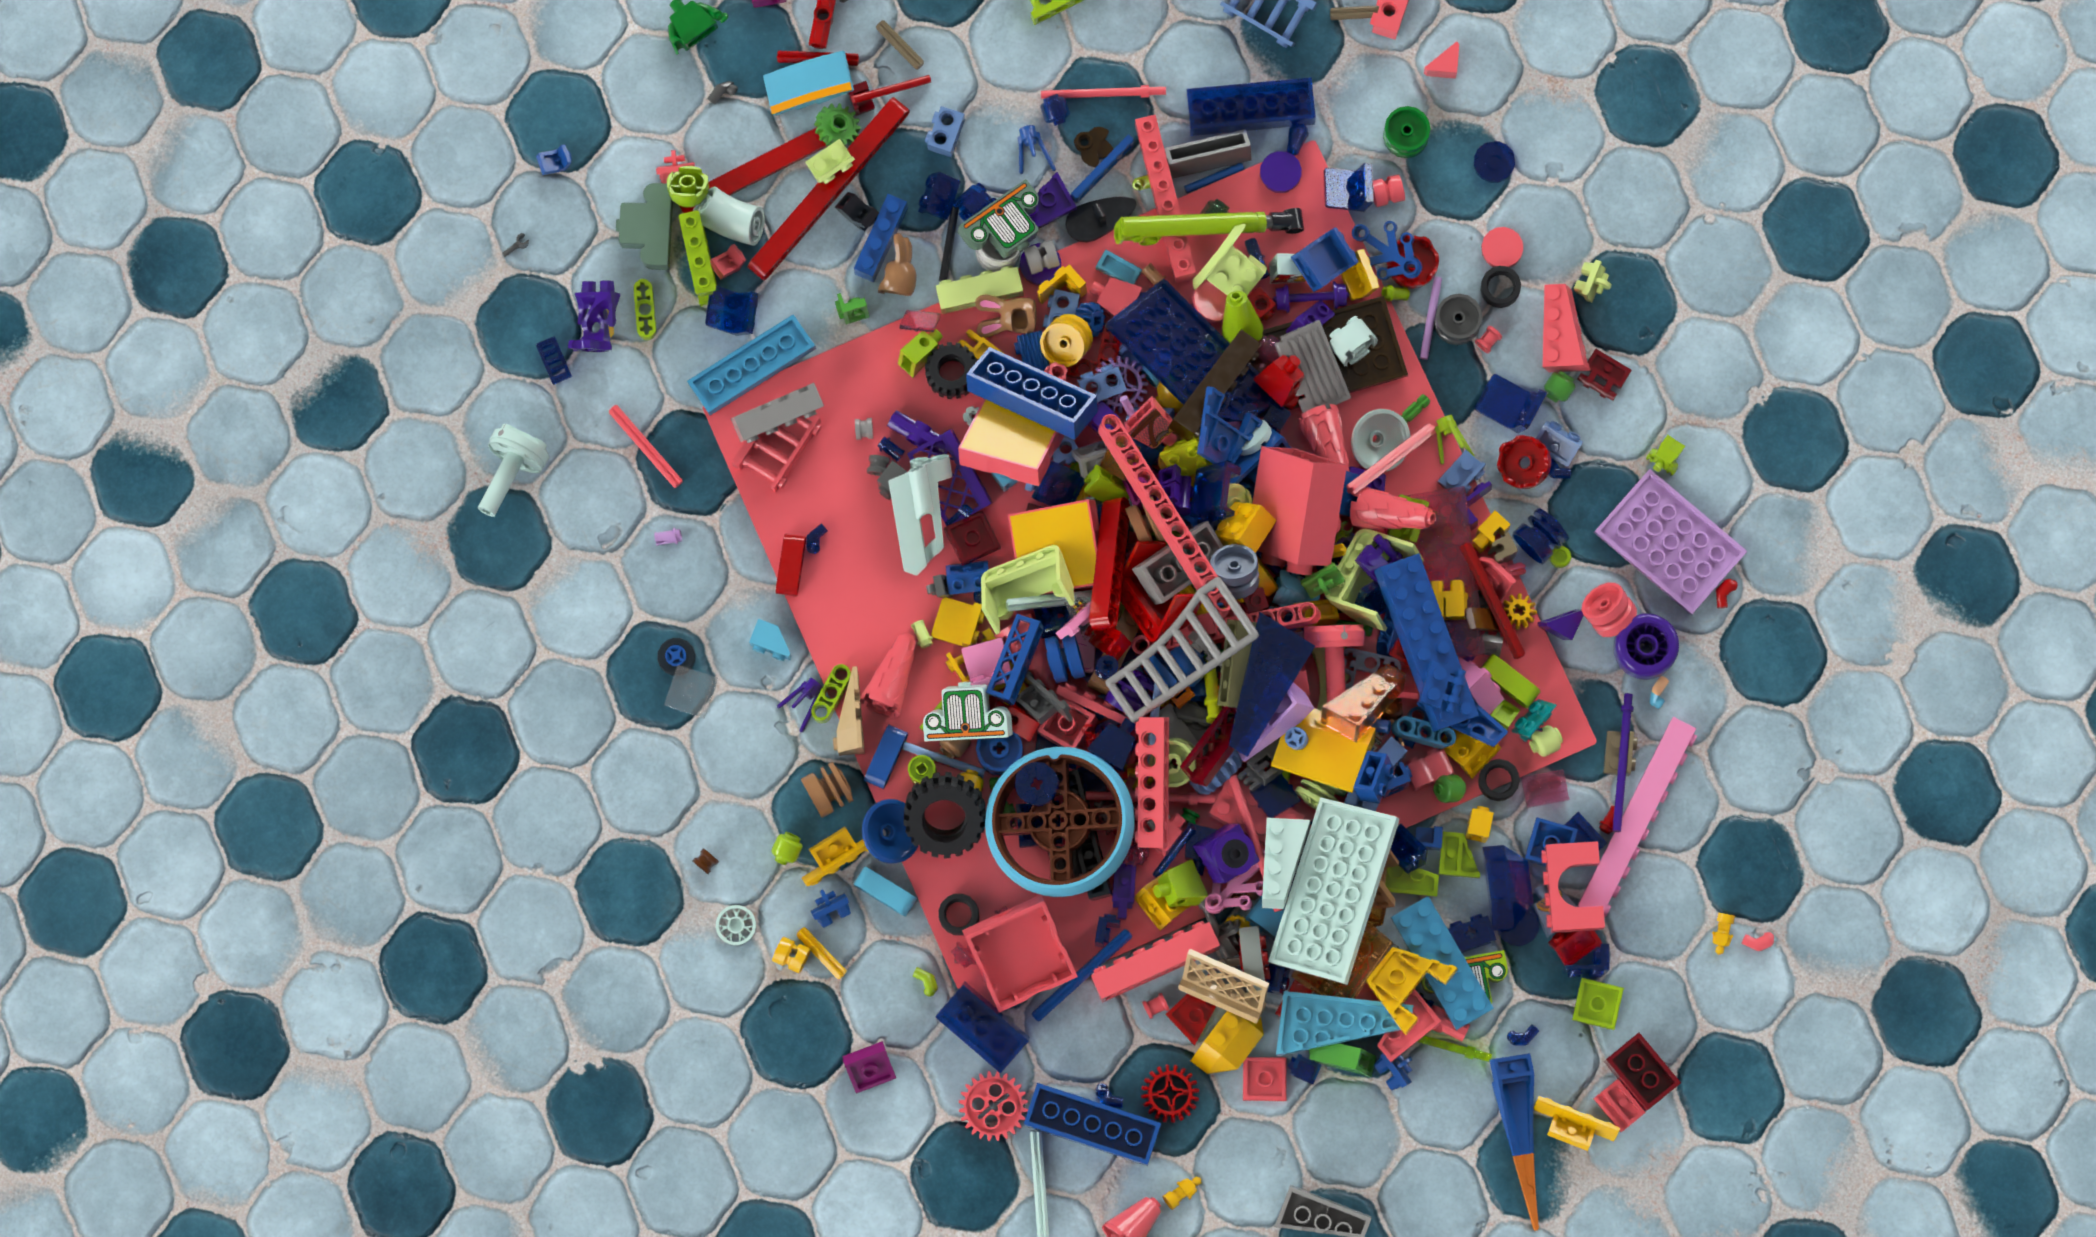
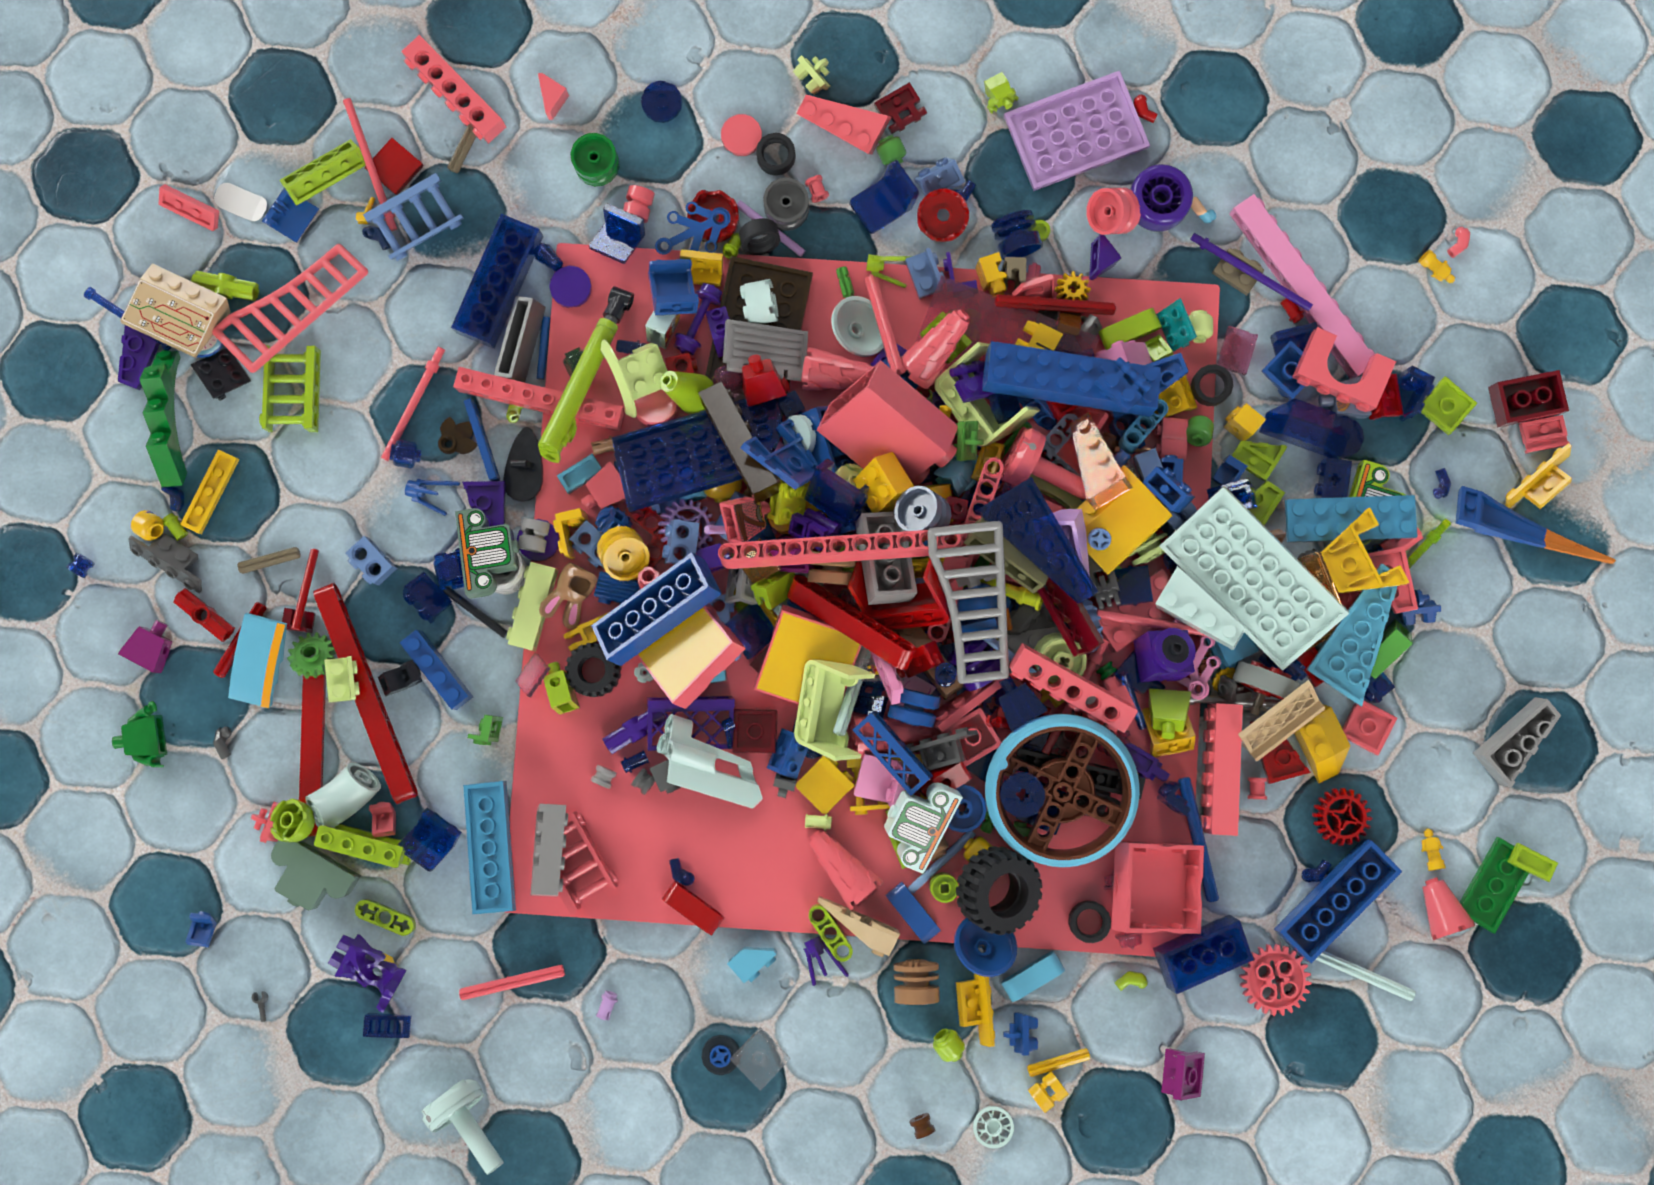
camera: 65 degrees left, 5 degrees up
medium nougat piece [878,233,917,296] -> none
none -> black tyre [739,218,781,255]

